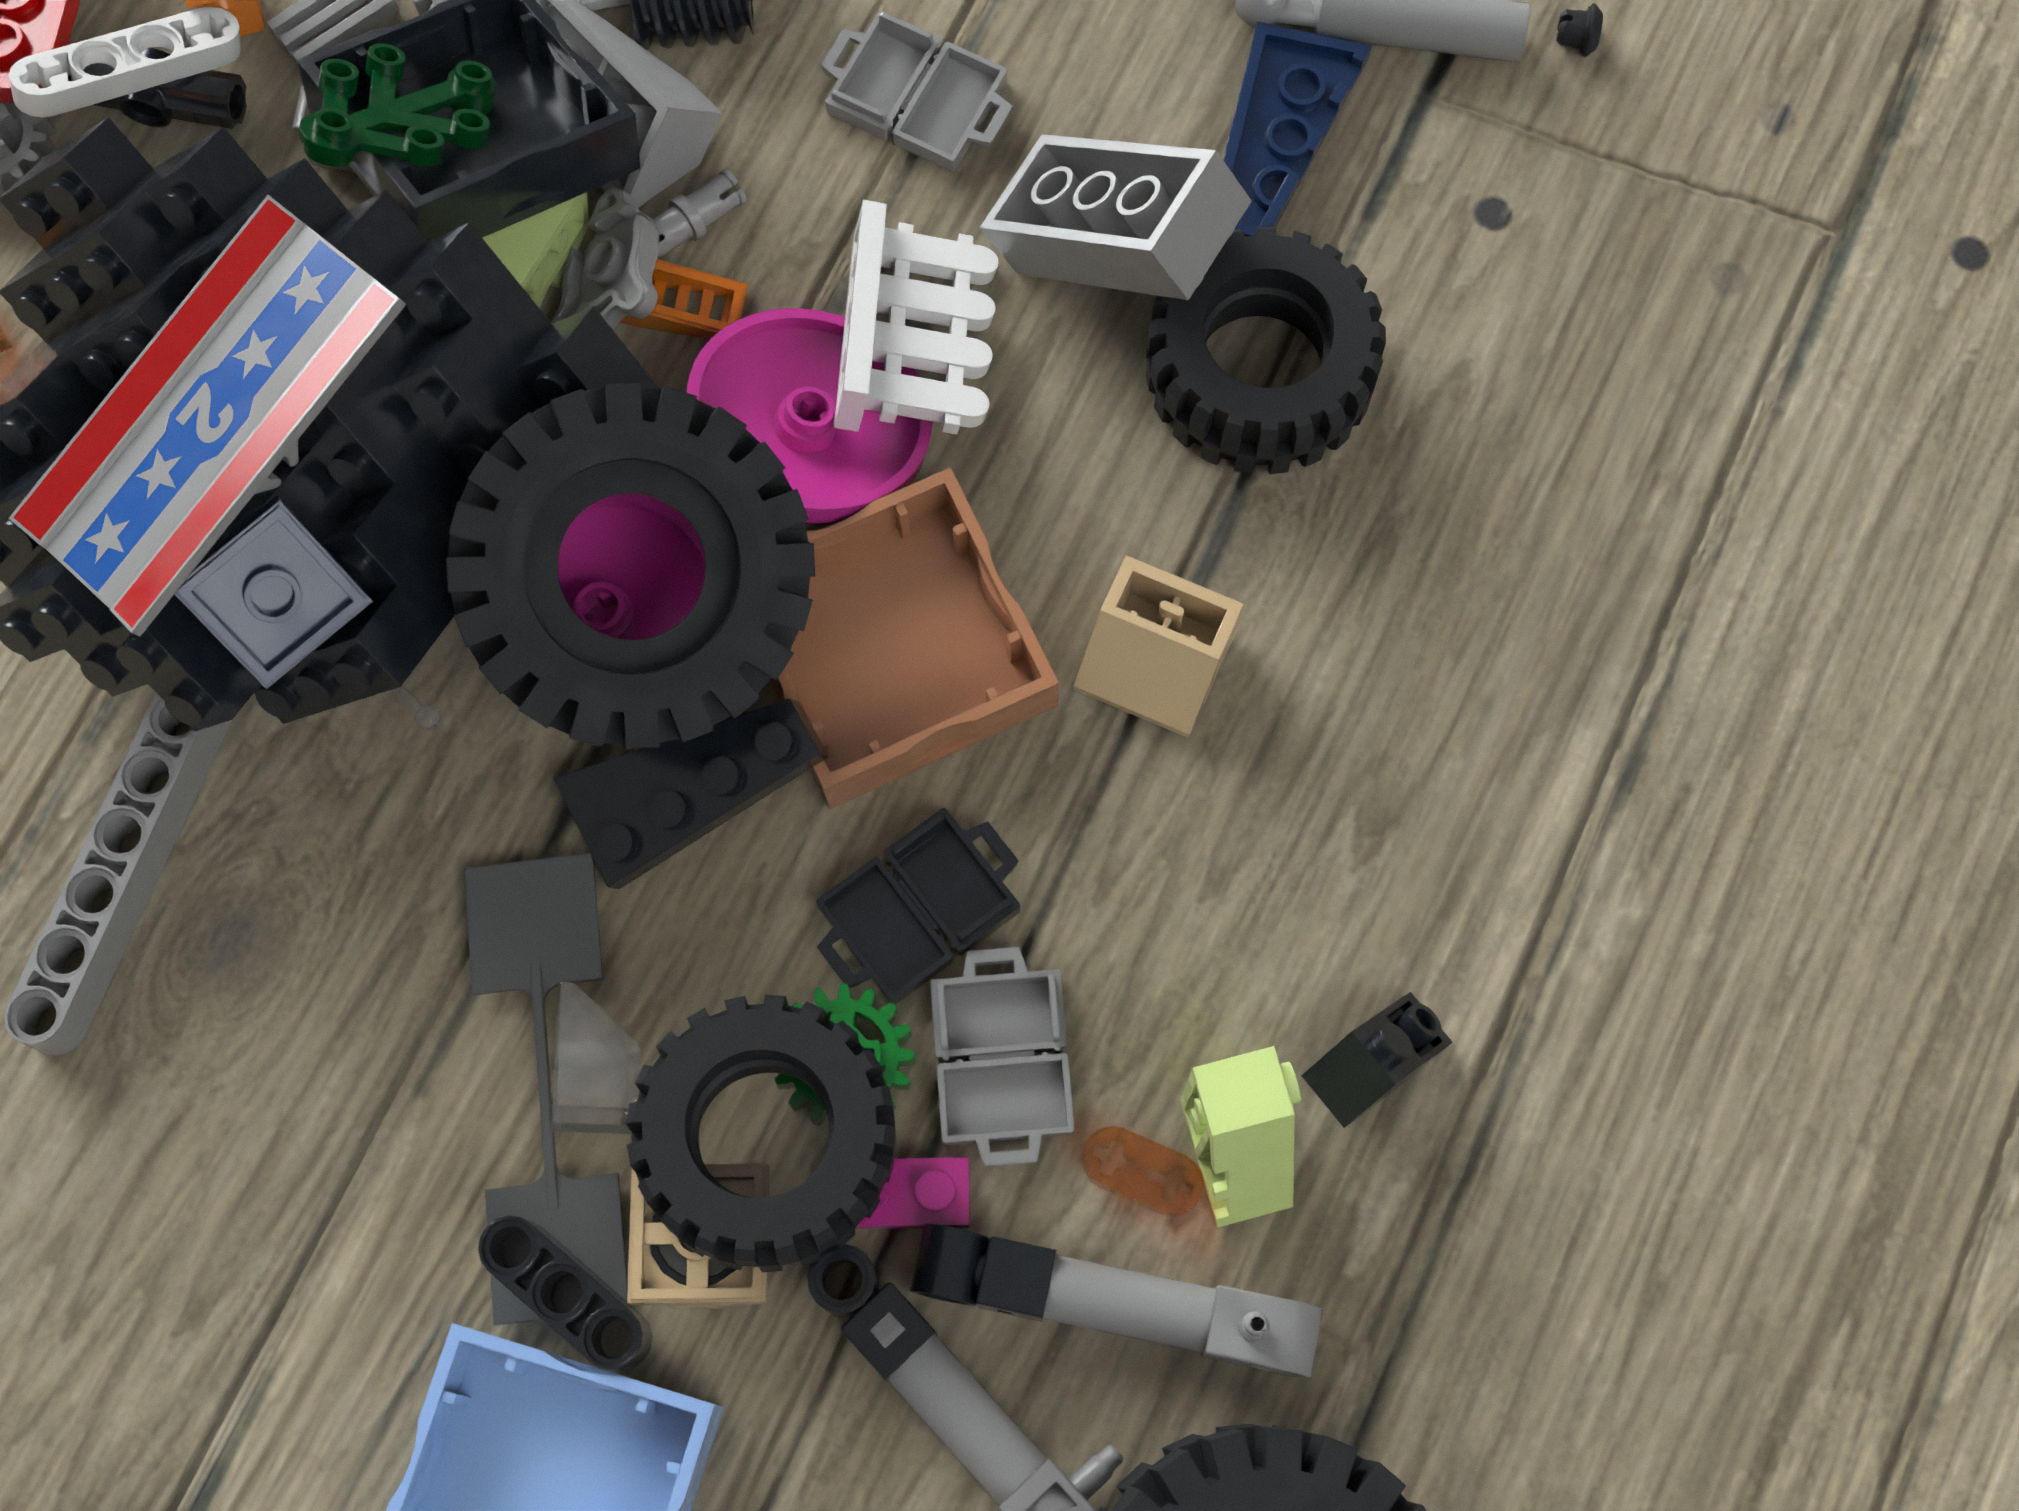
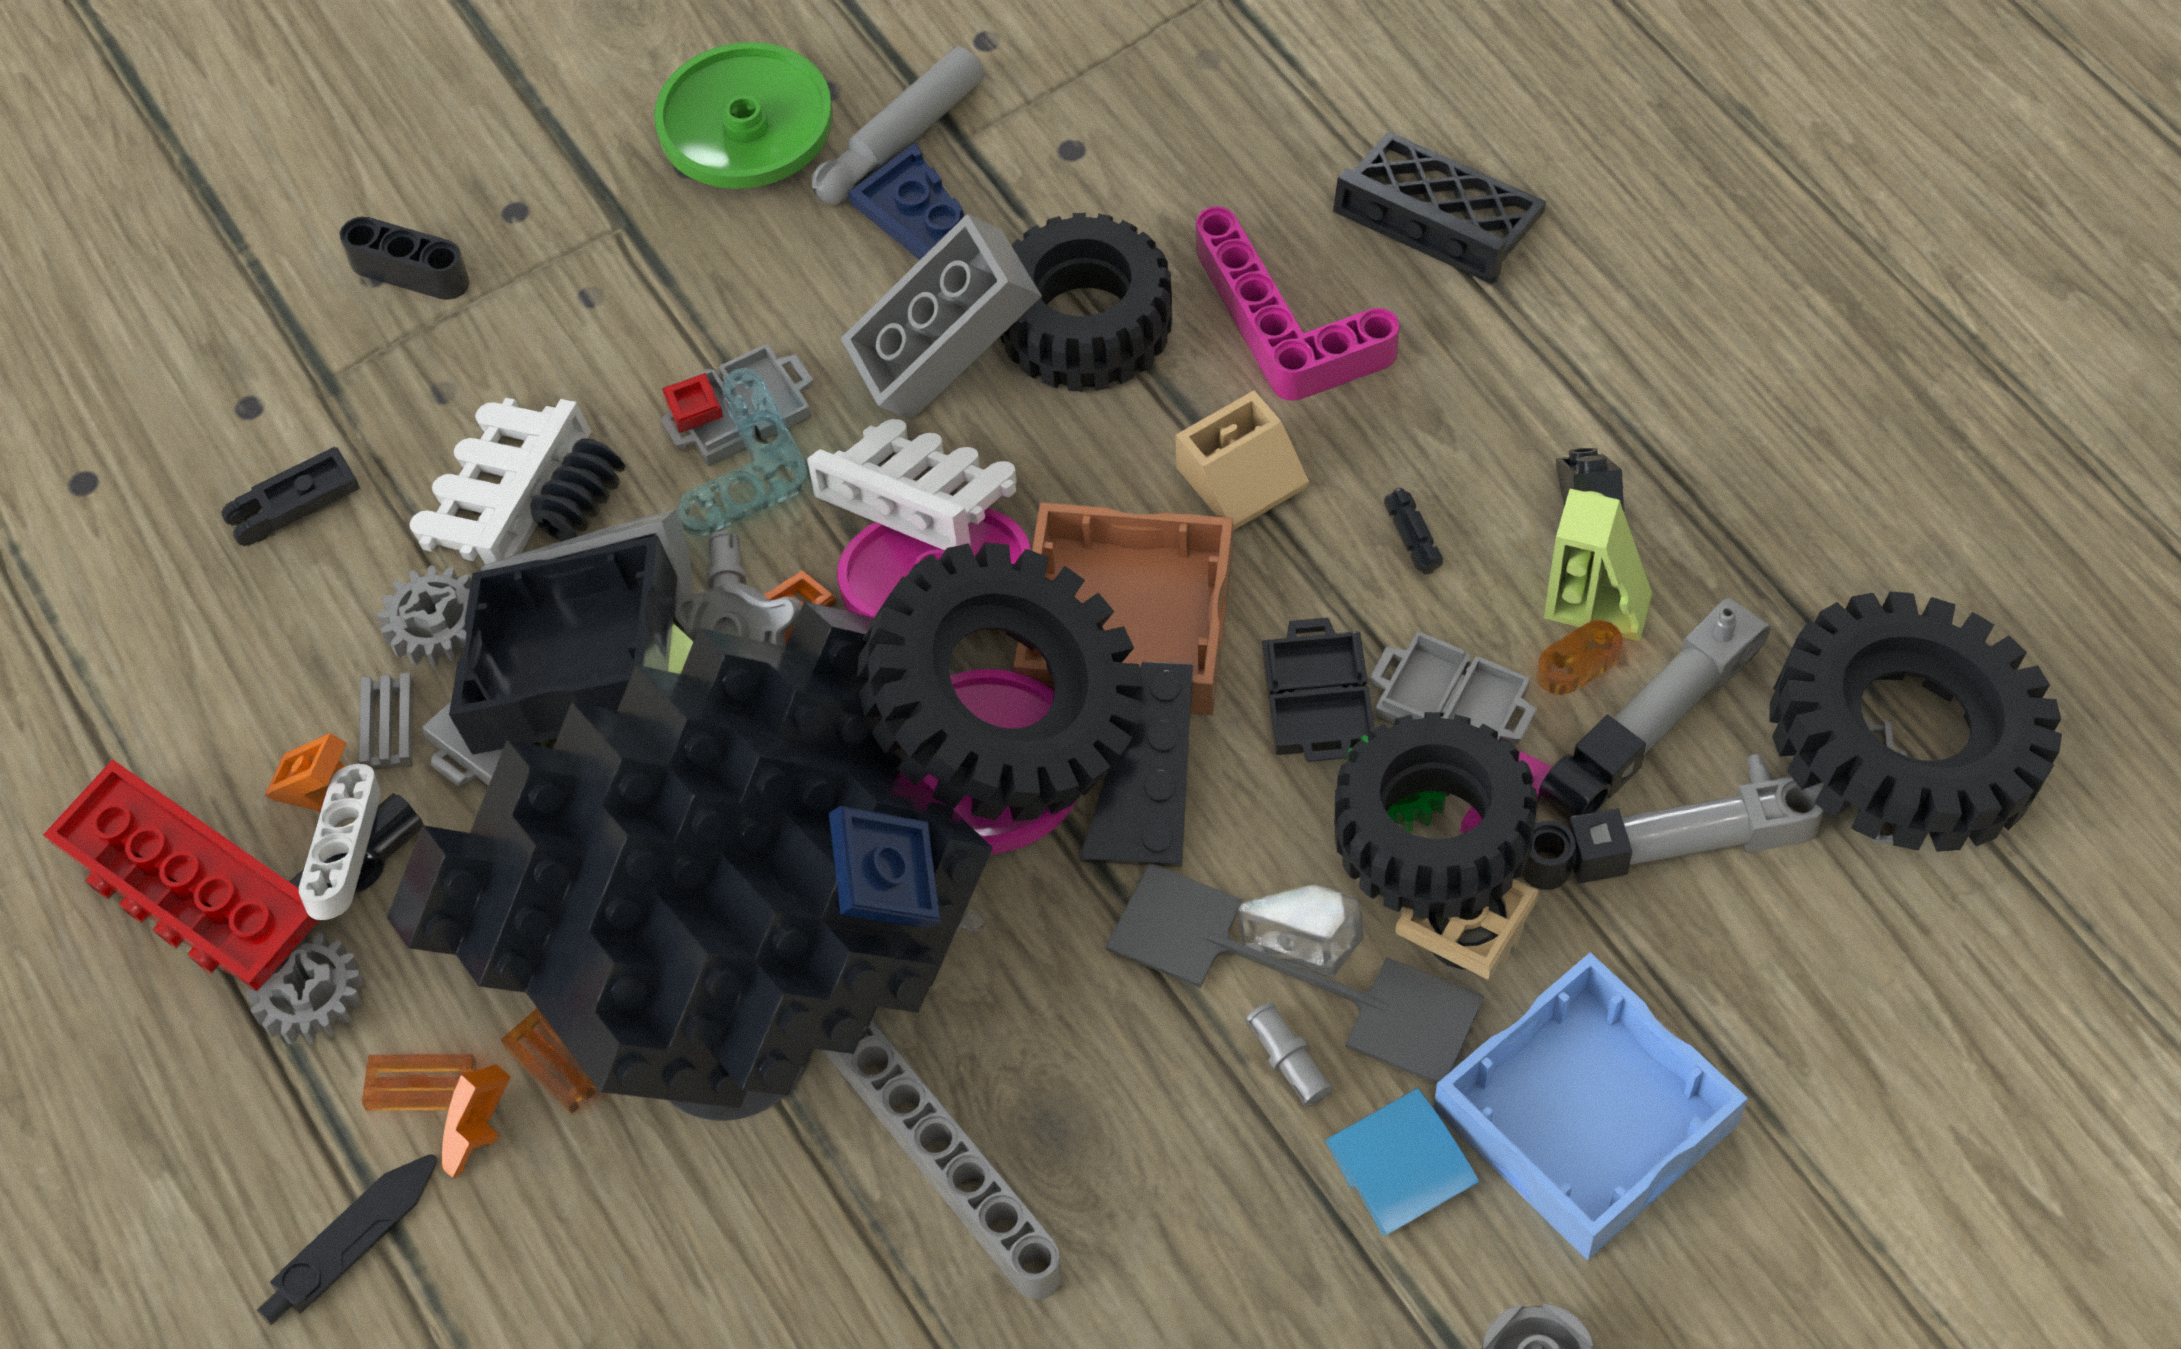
camera: 55 degrees left, 15 degrees down
hinge [9,195,406,637] -> none
dark green plant [299,44,496,167] -> none
black beam [478,1215,653,1371] -> none
black piece [1556,3,1603,57] -> none
none -> red tile [662,373,723,433]
none -> clear light blue beam [678,368,807,536]
none -> dark pink beam [1196,206,1400,401]
none -> light grey pin [1245,1002,1333,1107]
none -> dark azure slope [1324,1088,1479,1235]
none -> black fence [1333,131,1546,284]
none -> black axle [1384,488,1443,574]

